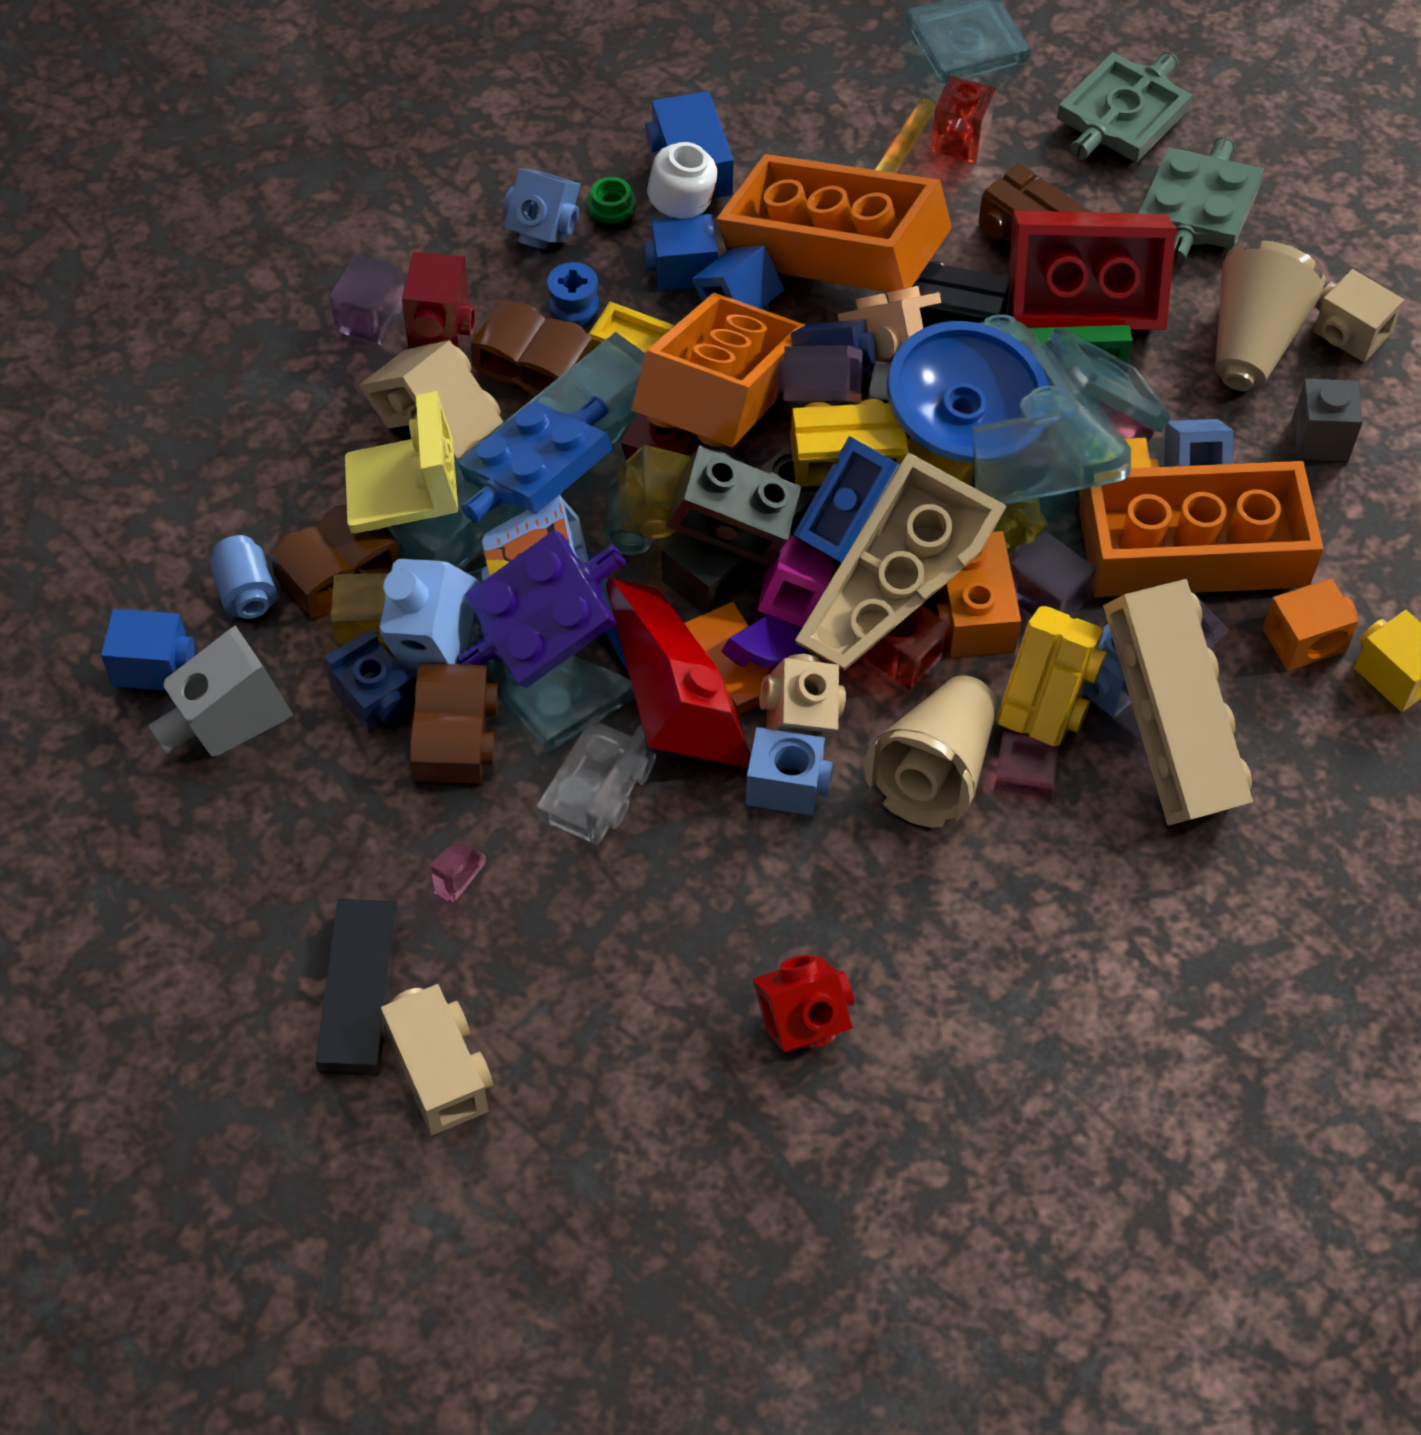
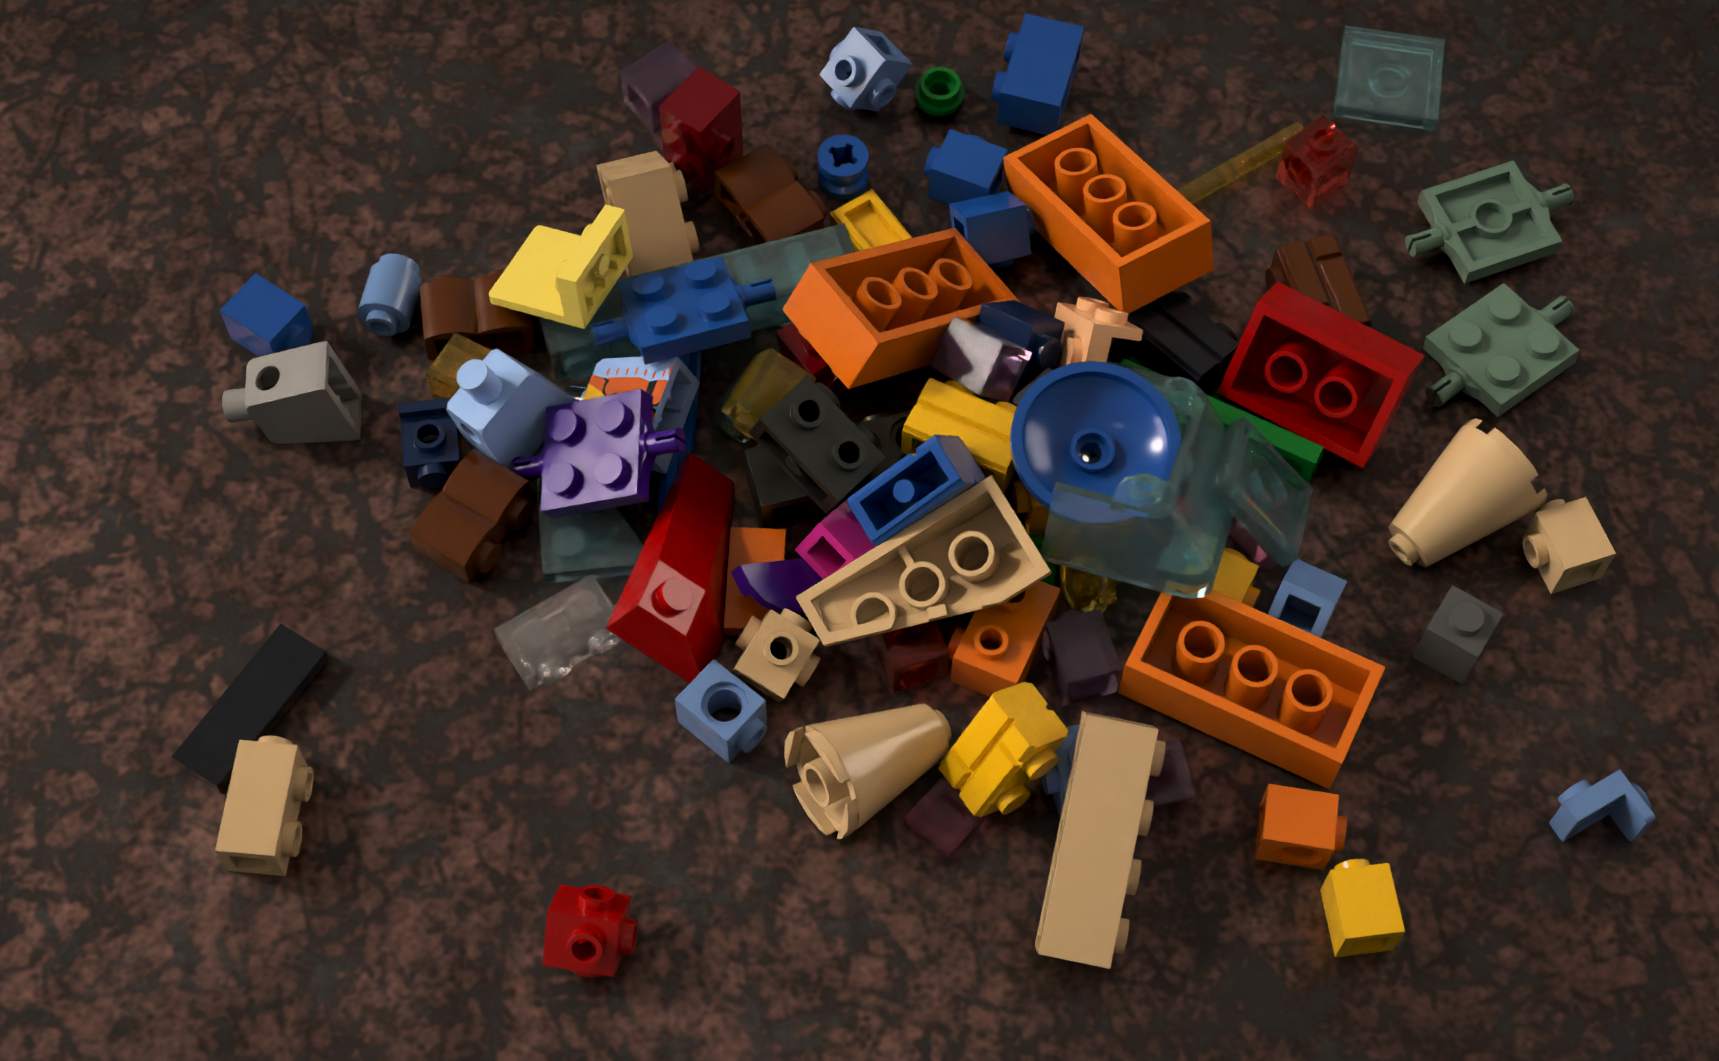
camera: 30 degrees right, 5 degrees up
clear pink tile [430,842,486,903] -> none
white head [647,142,717,219] -> none

